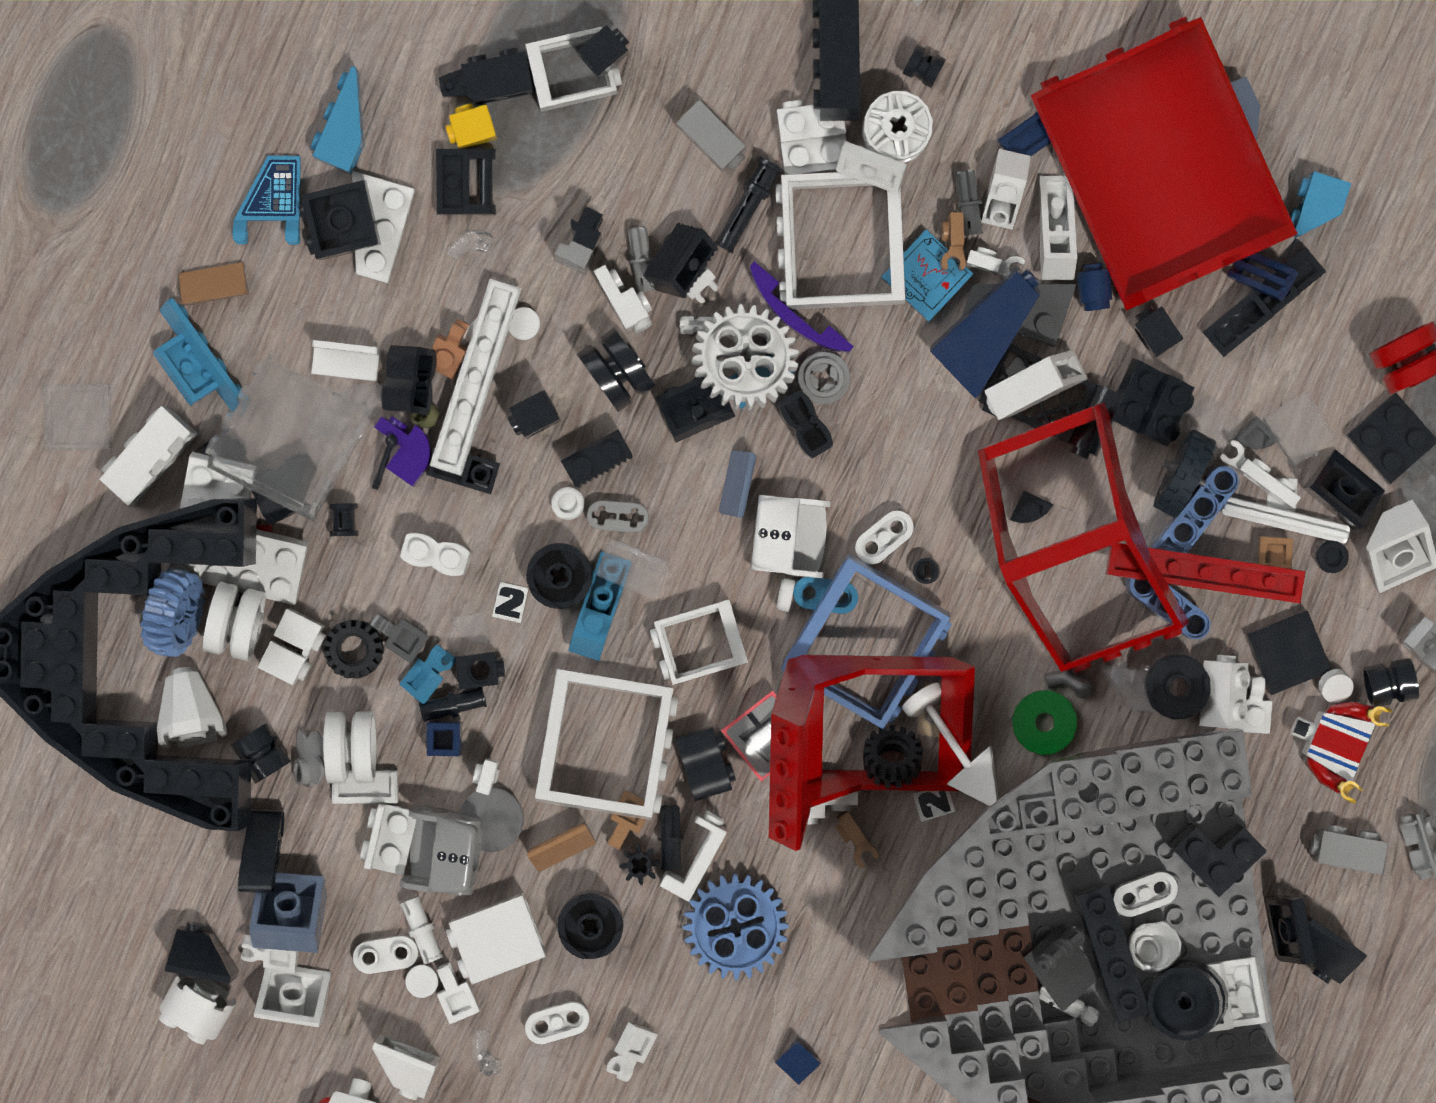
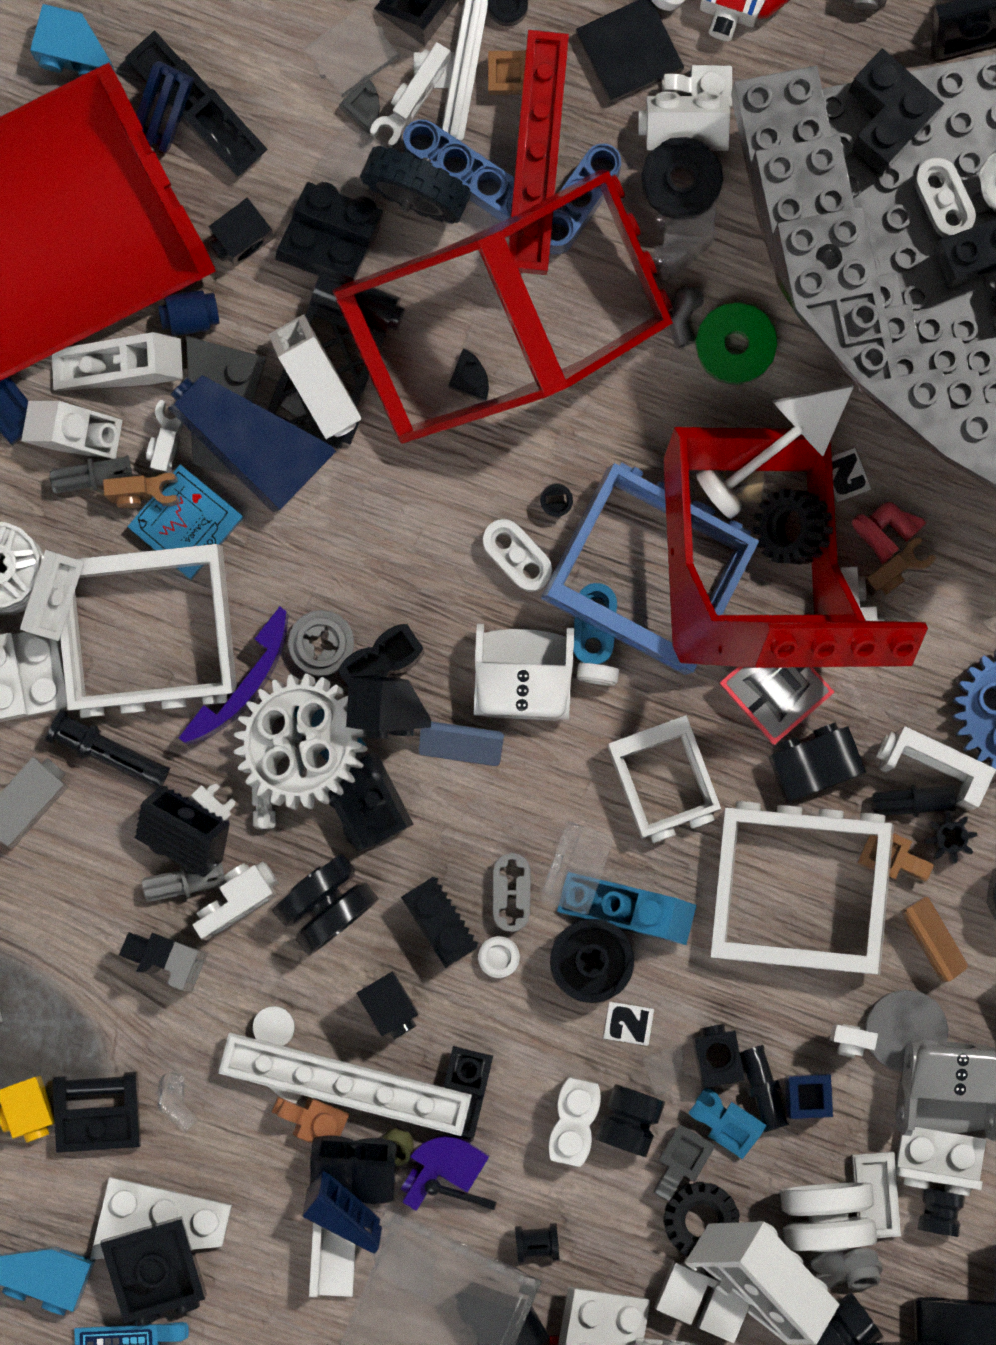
camera: 95 degrees left, 5 degrees down
none -> dark blue slope [302,1170,383,1254]
none -> black slope [346,675,431,739]
none -> black wheel [596,1084,665,1157]
none -> white wedge [685,1221,840,1345]
none -> coral piece [852,502,926,565]
none -> black wheel [917,1188,965,1237]

